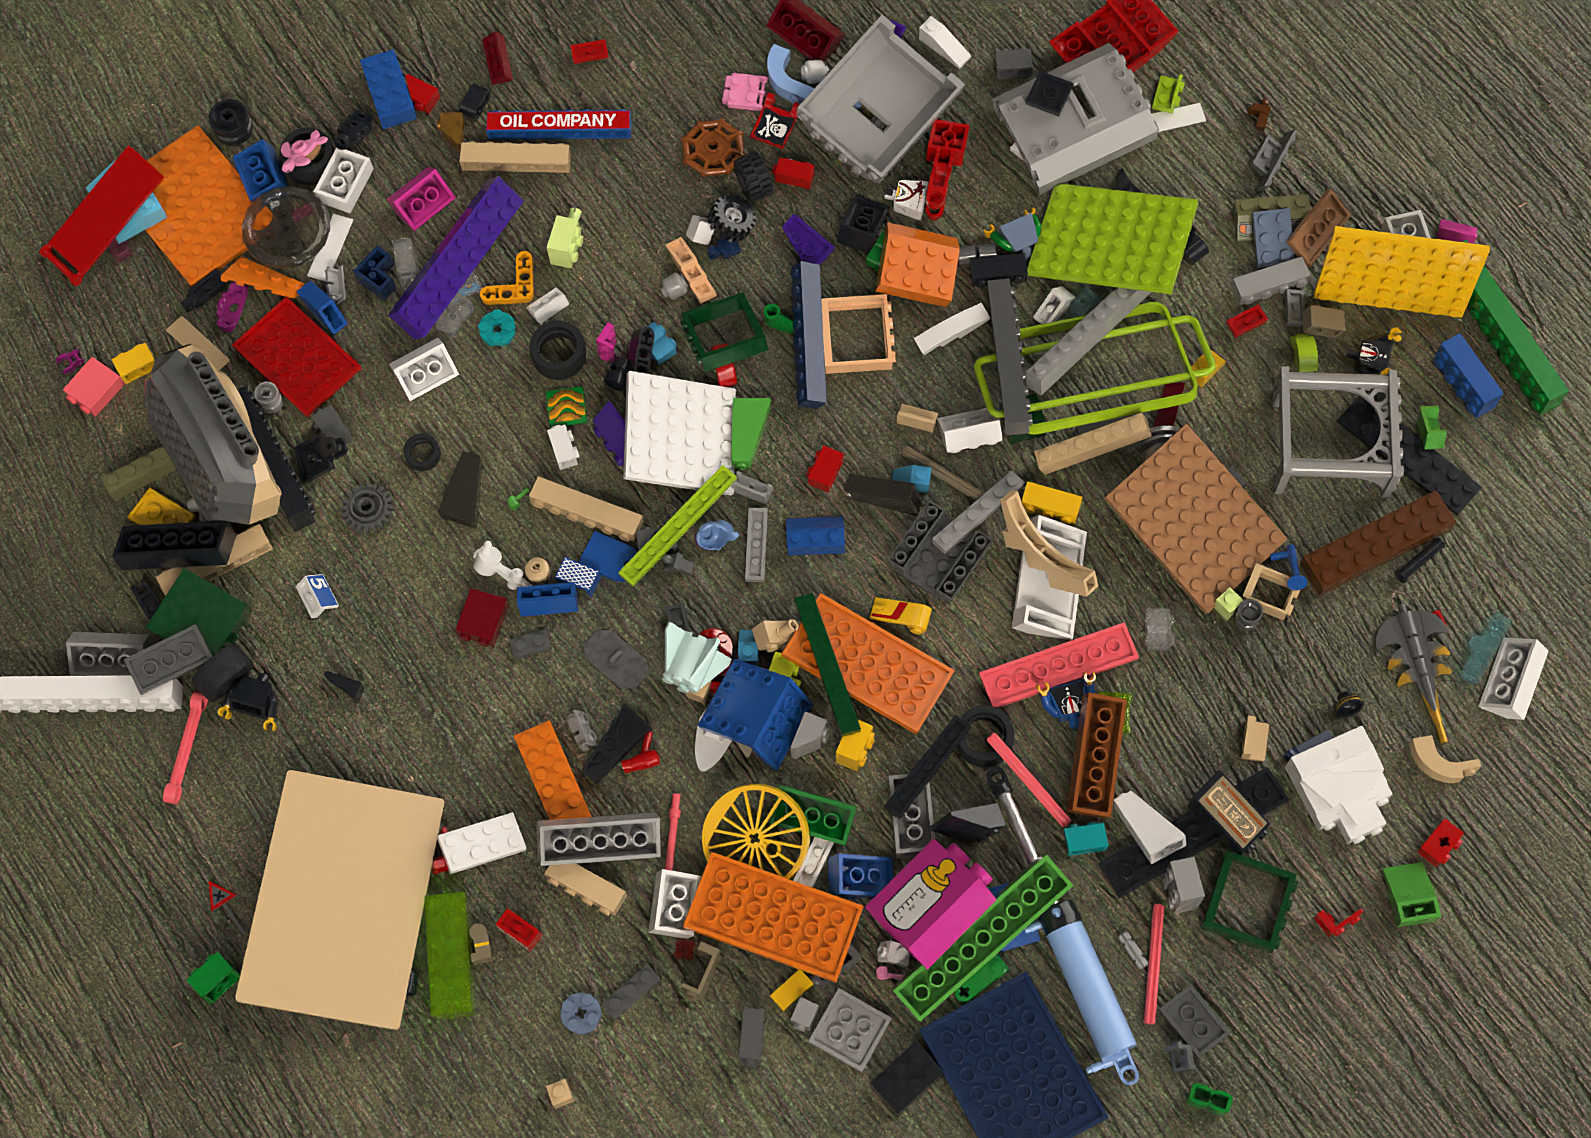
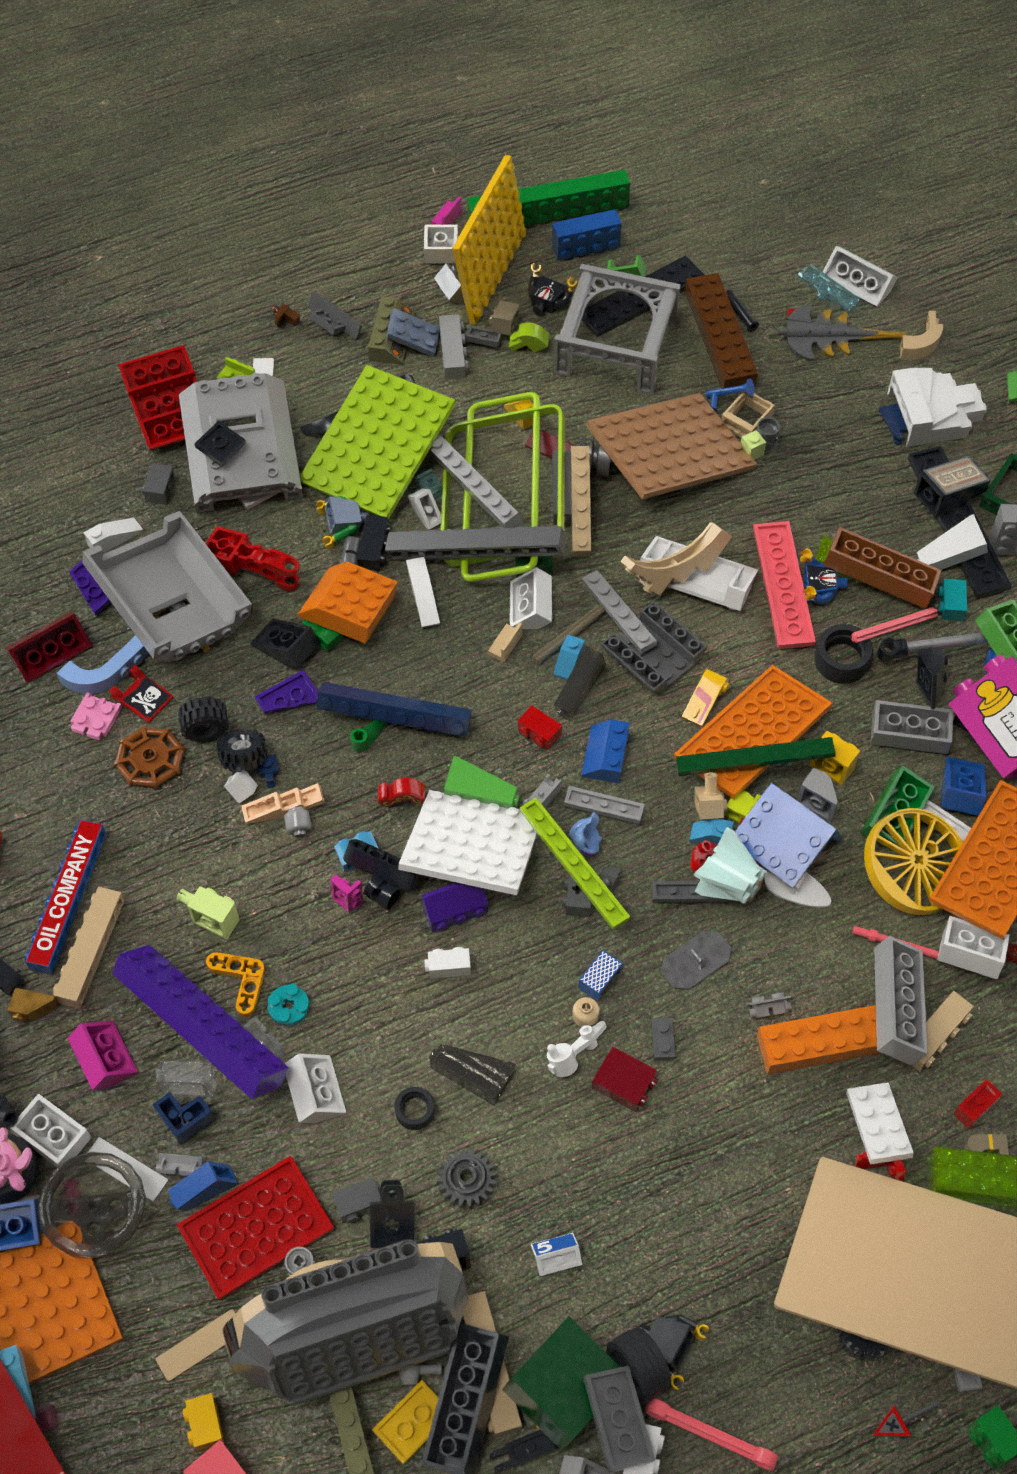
camera: 80 degrees left, 10 degrees down
black hinge [180,269,229,313] -> none
magenta piece [216,282,248,332] -> none
orange wing [221,256,304,299] -> none
black slope [324,671,365,701] -> none
bright green hand [508,487,529,511] -> none
blue brick [517,582,578,617] -> none
white slope [526,288,569,324] -> none
black tyre [529,320,586,380] -> none
tan brick [529,476,644,542] -> none
slope [546,386,587,428] -> none
blue tile [578,531,637,582] -> none
black wing [582,703,652,785] -> none
red piece [621,731,660,774] -> none
dark green window [680,292,768,372] -> none
red brick [772,157,815,189] -> none
white head [801,60,829,84] -> none
light nougat window [821,294,896,374] -> none
black plate [883,715,971,820] -> none
torso [885,180,929,220] -> none
yellow brick [1021,481,1083,524] -> none
clear brick [1145,608,1175,652] -> none
red plate [1226,304,1268,338] -> none
tan panel [1241,716,1269,762] -> none
medium nougat tile [1286,189,1351,268] -> none
black piece [1336,691,1364,717] -> none
red brick [1417,818,1464,867] -> none

